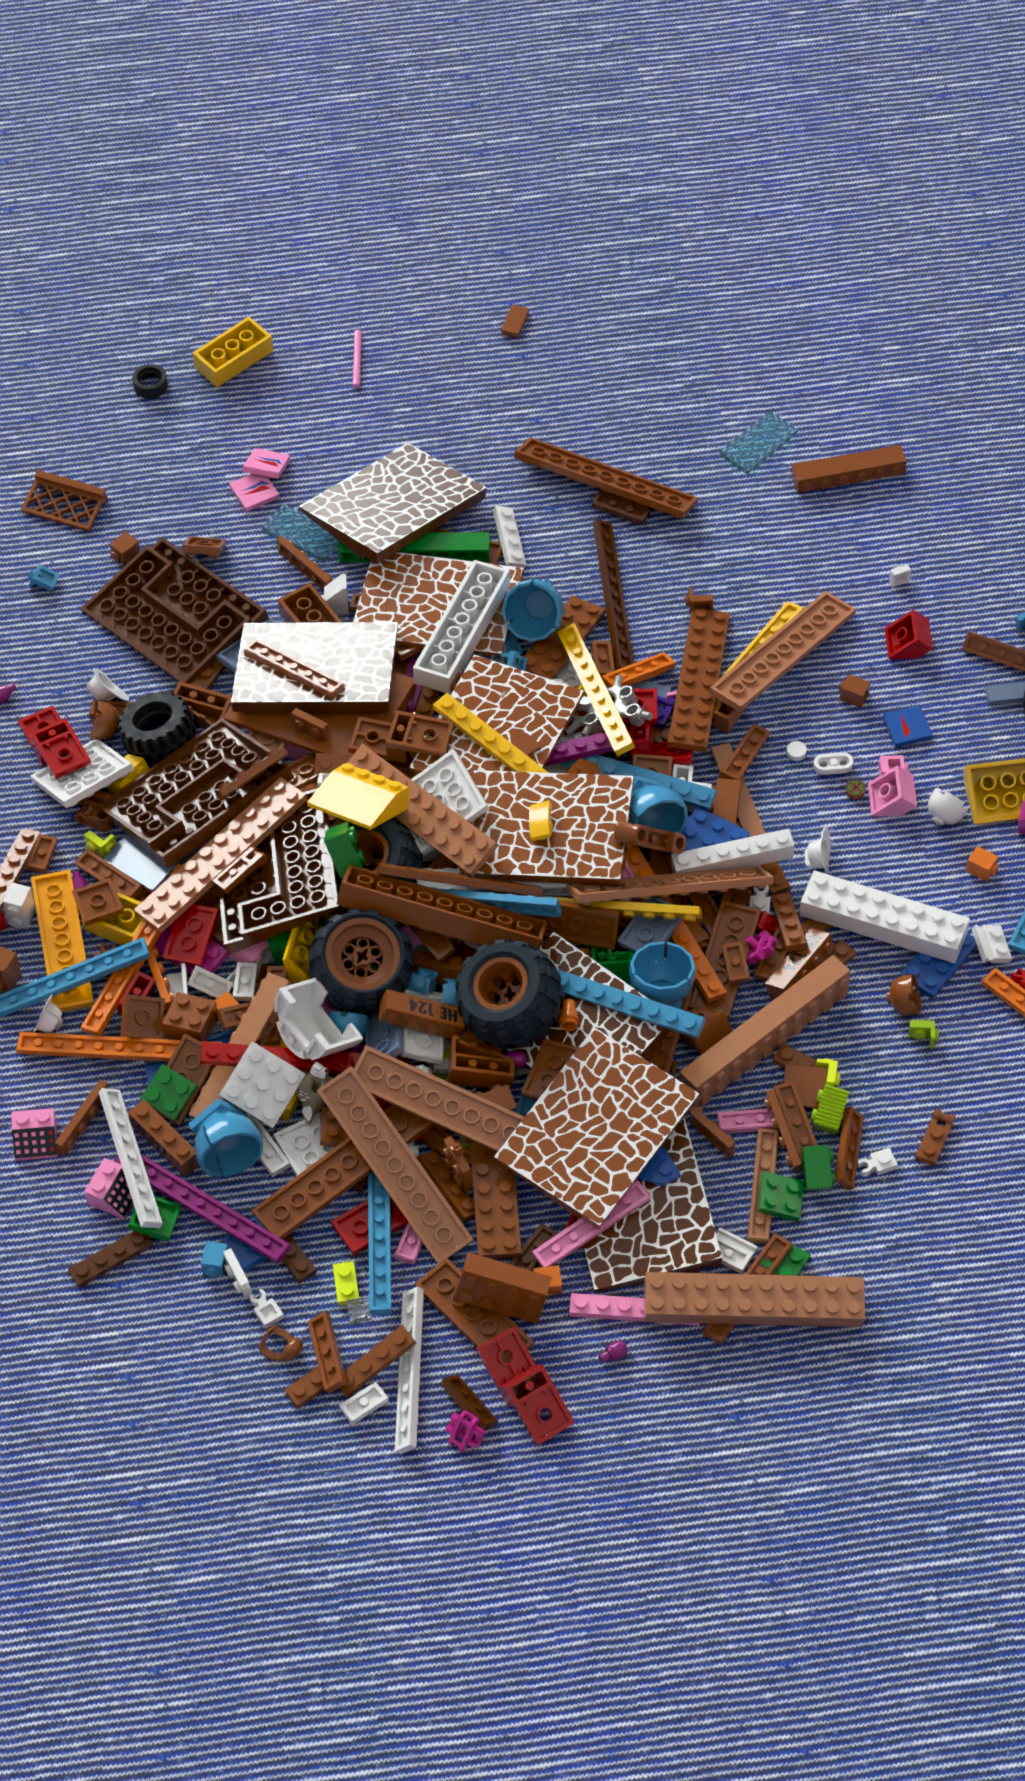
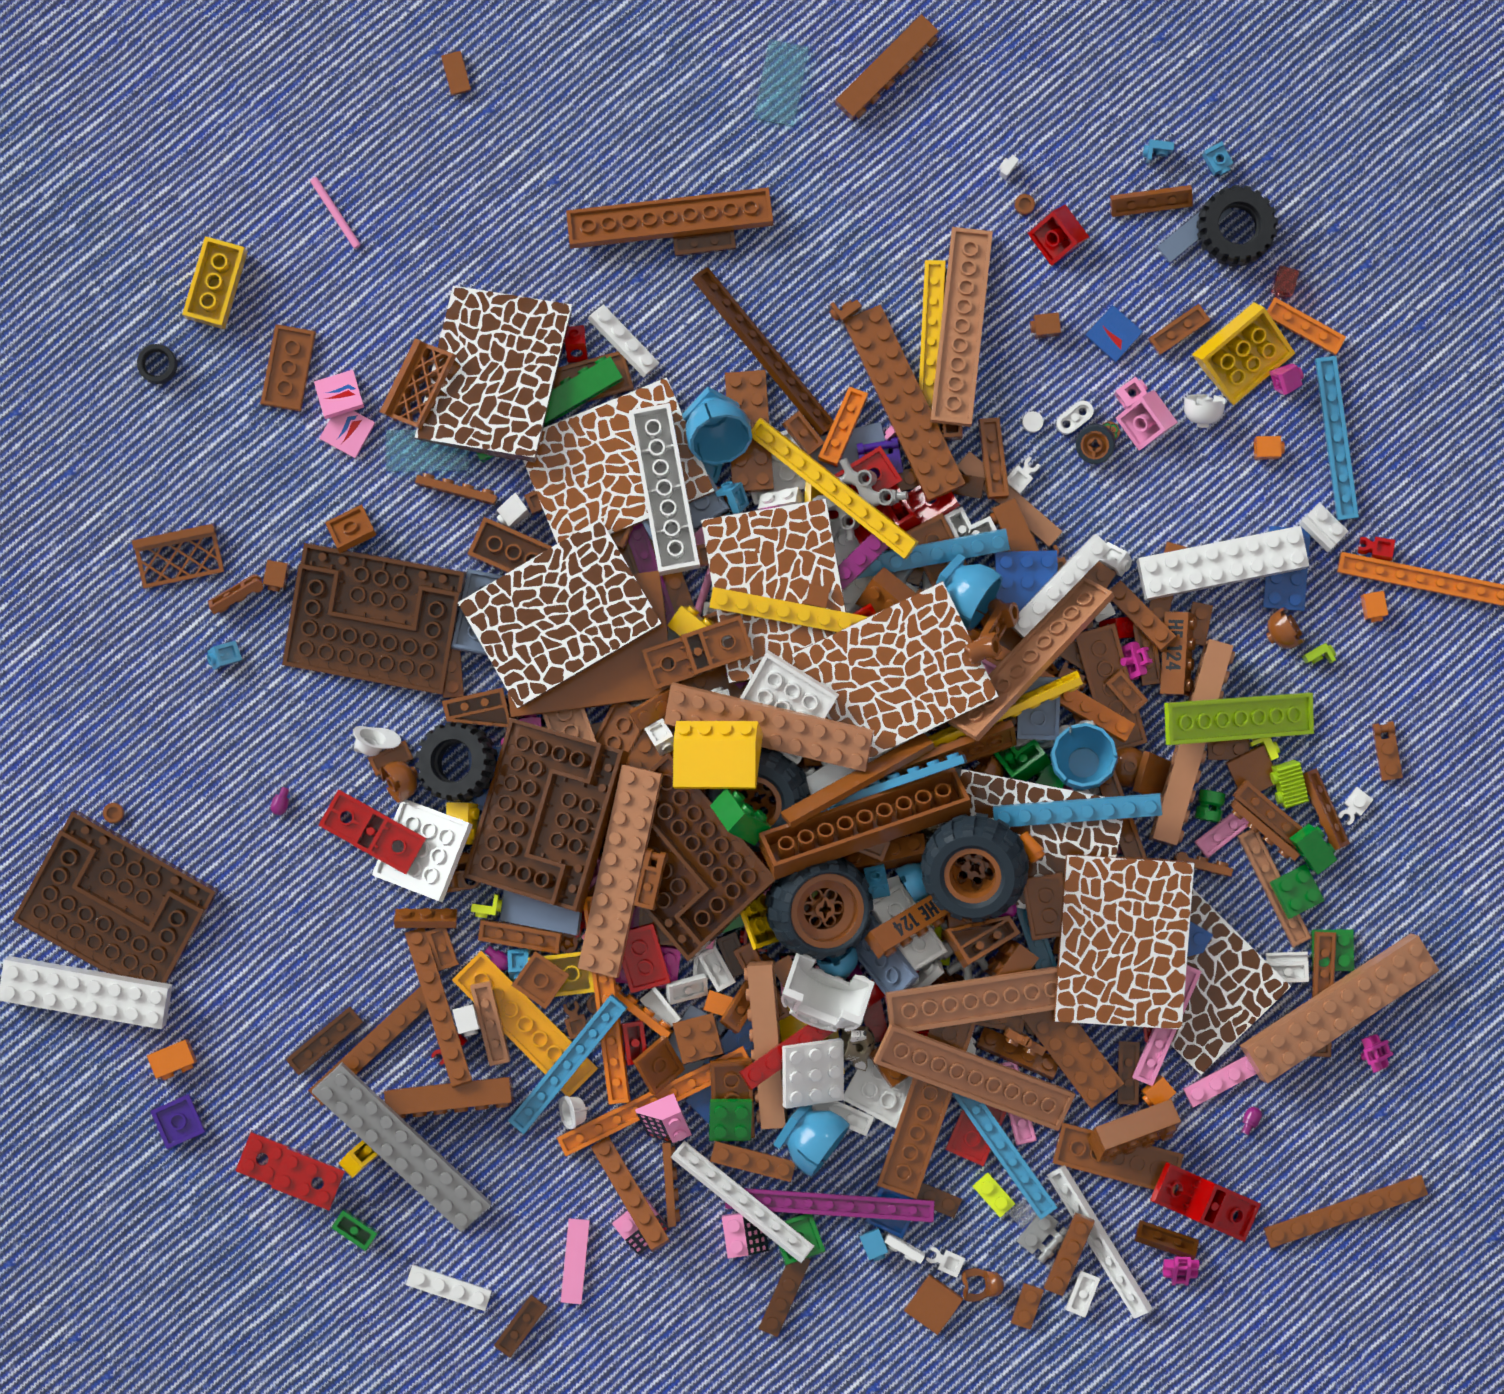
camera: 35 degrees left, 30 degrees up
dark orange plate [216,747,288,801] -> none
tile [243,639,345,699] -> none
dark orange plate [291,708,330,741] -> none
dark orange plate [307,1311,347,1394] -> none
yellow slope [529,801,553,841] -> none
white piece [805,827,831,872] -> none
none -> dark orange plate [208,574,263,615]
none -> dark orange tile [260,324,316,412]
none -> dark orange fence [379,338,457,429]
none -> dark orange plate [394,908,458,928]
none -> nougat plate [470,980,511,1066]
none -> red bracket [565,325,588,363]
none -> dark orange plate [591,1136,670,1252]
none -> bright pink slope [635,1093,692,1143]
none -> dark orange slope [904,1274,963,1335]
none -> reddish brown tile [952,474,985,499]
none -> white plate [1007,457,1040,494]
none -> dark orange tile [1014,194,1035,216]
none -> light grey plate [1016,1214,1068,1264]
none -> wheel [1076,424,1115,464]
none -> white bracket [1099,542,1132,577]
none -> dark orange plate [1148,304,1210,356]
none -> lime plate [1164,692,1314,745]
none -> green wheel [1194,789,1226,823]
none -> dark orange plate [1263,1175,1428,1248]
none -> orange brick [1360,591,1388,623]
none -> dark pink piece [1361,1034,1393,1073]

